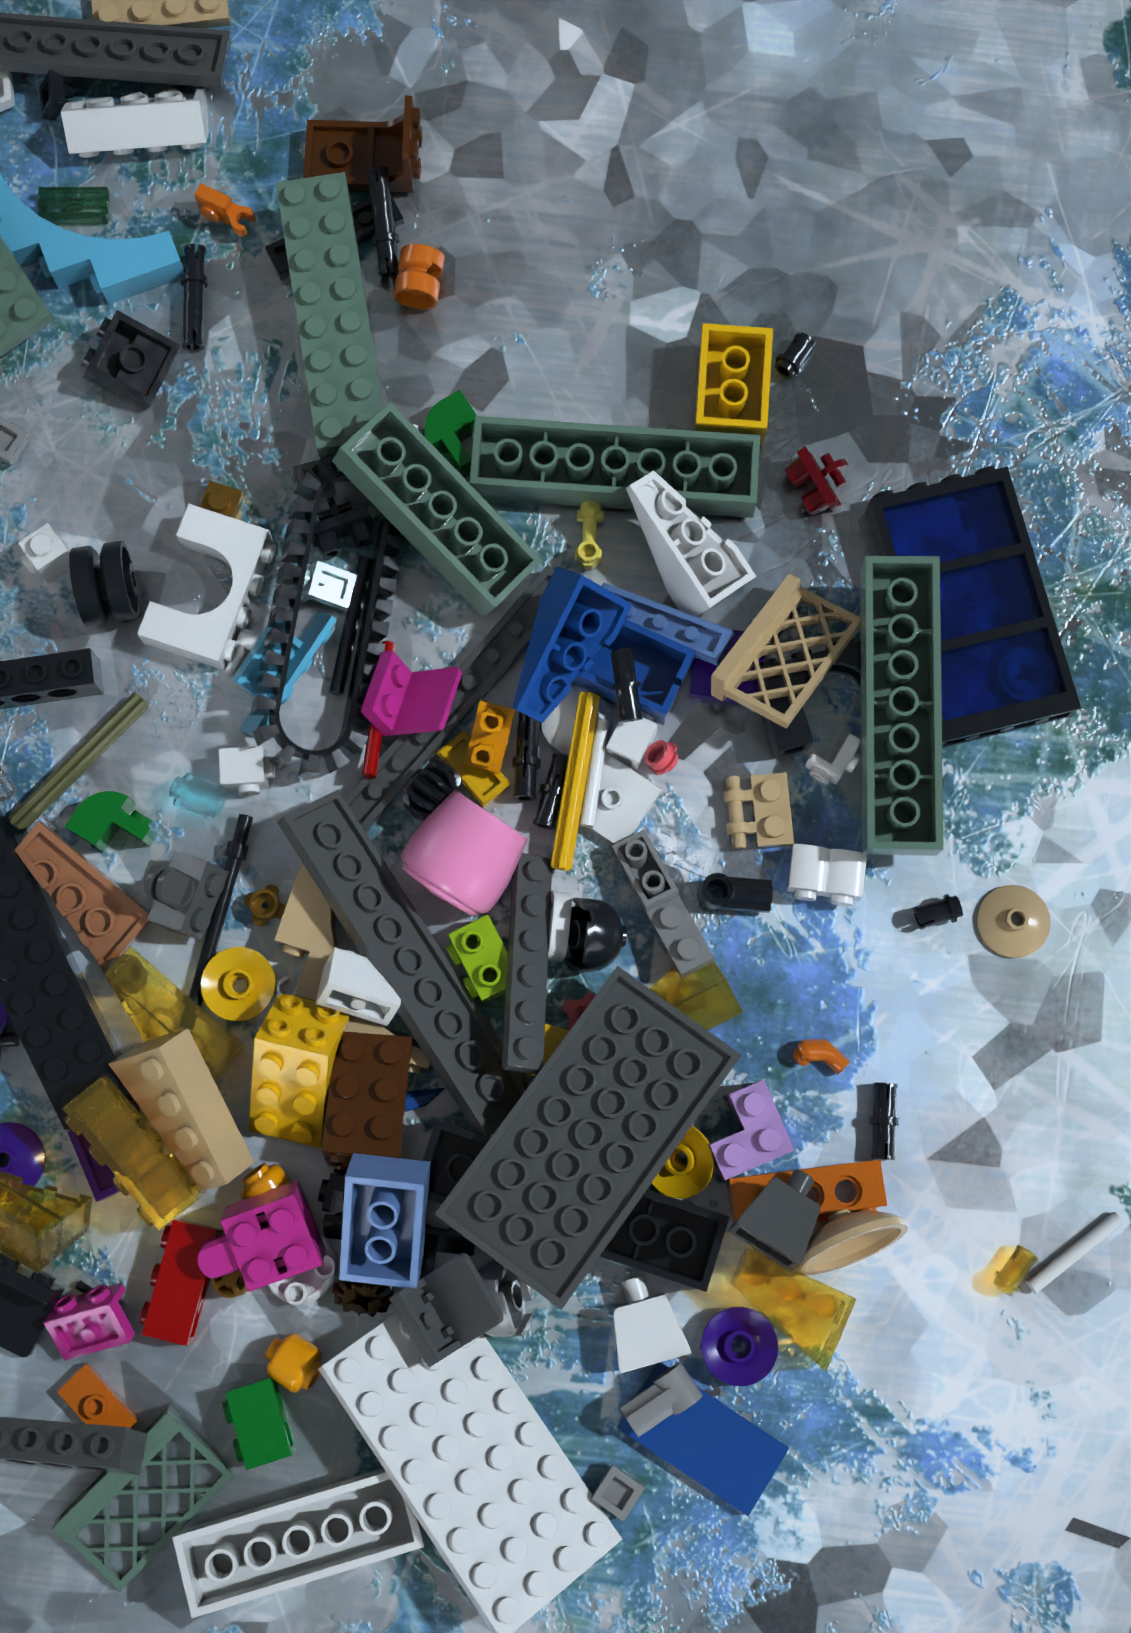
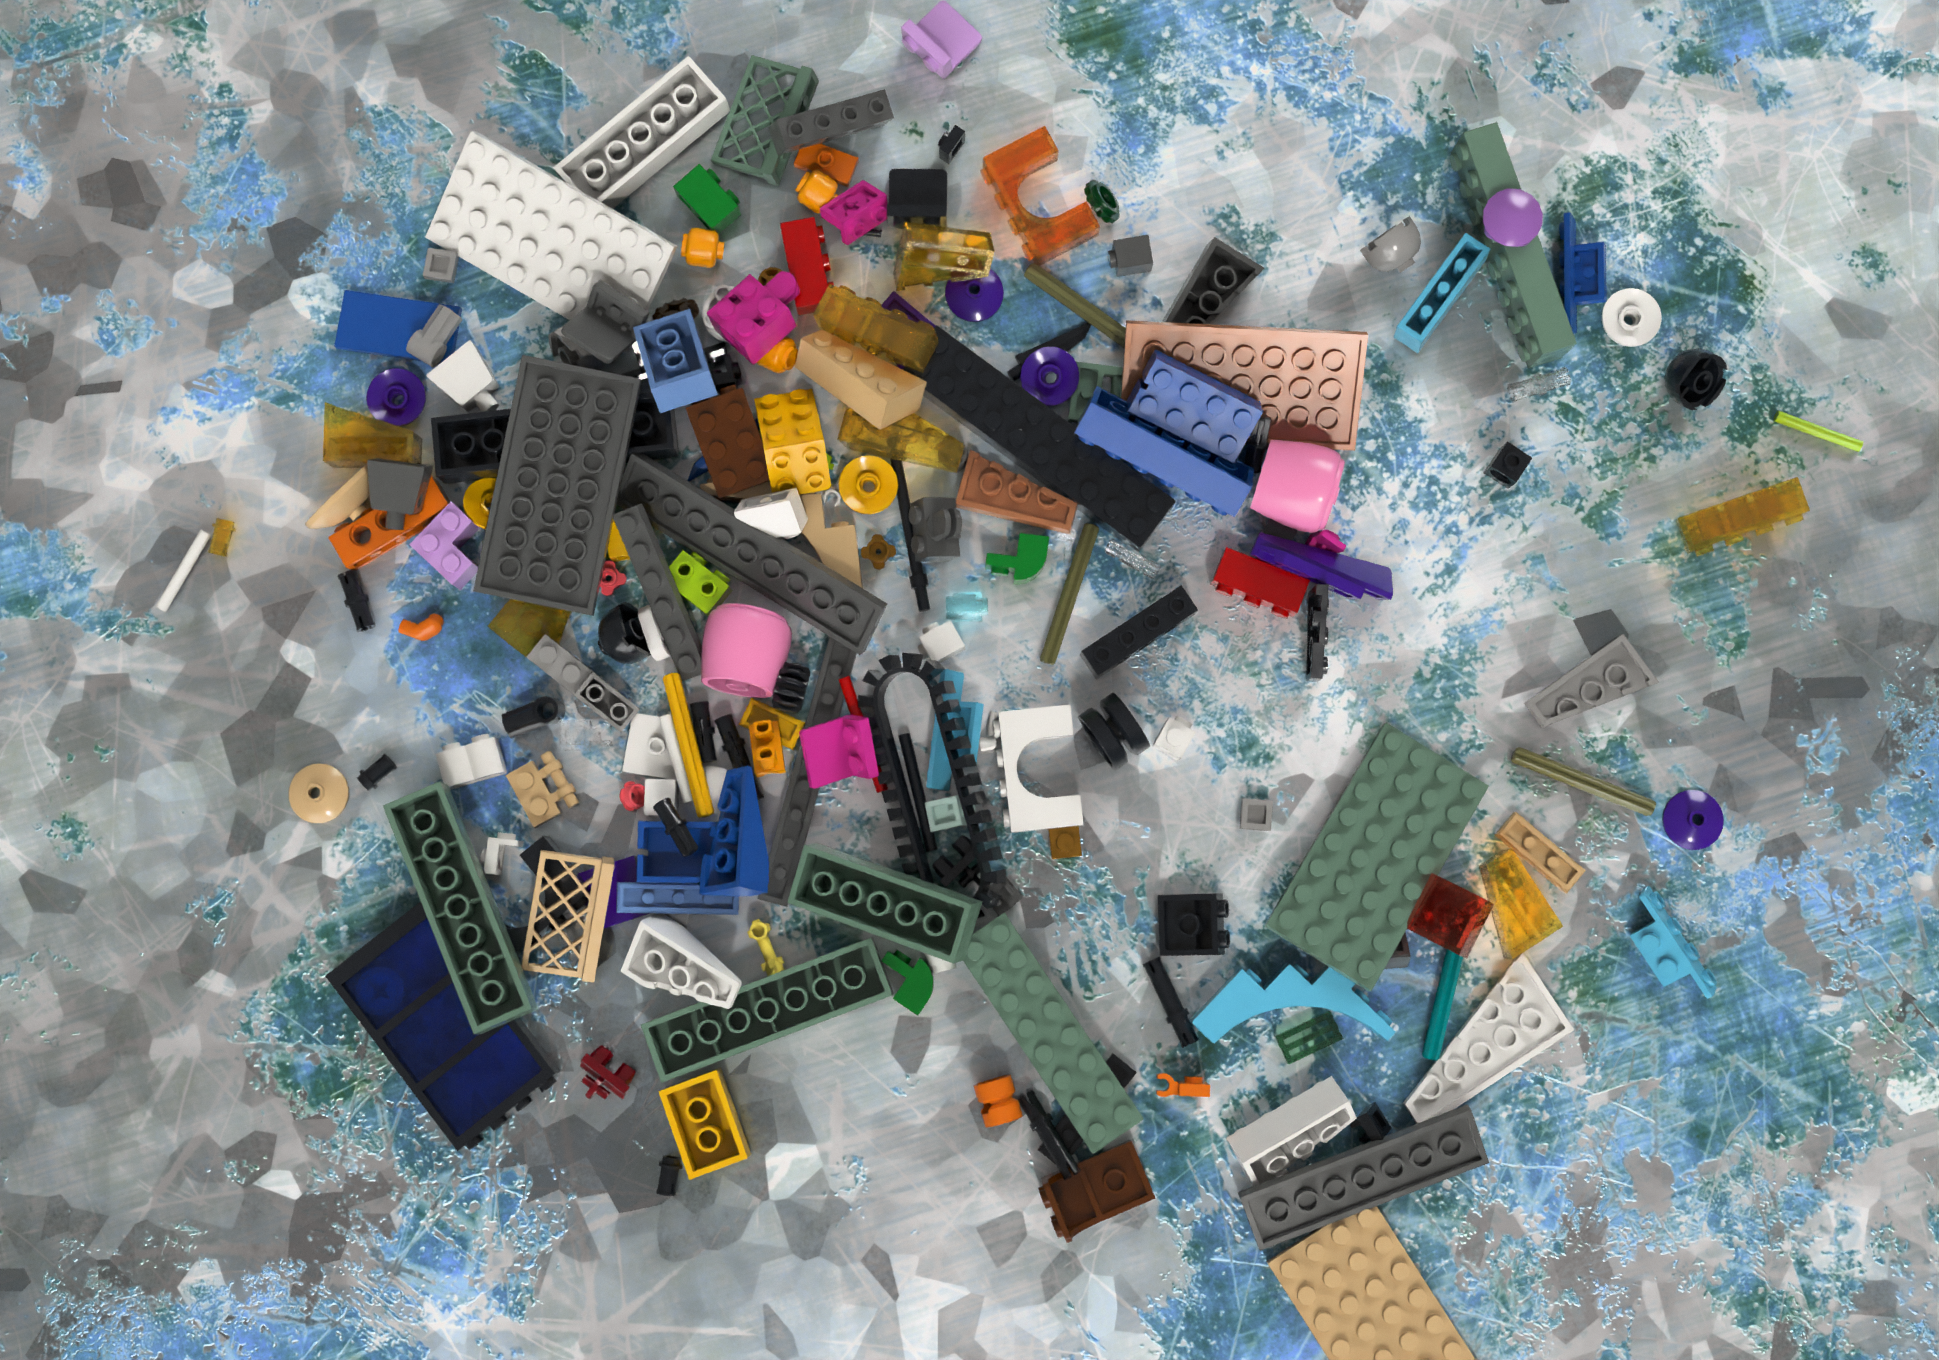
camera: 160 degrees right, 5 degrees up
none -> light orange head [795,169,839,214]

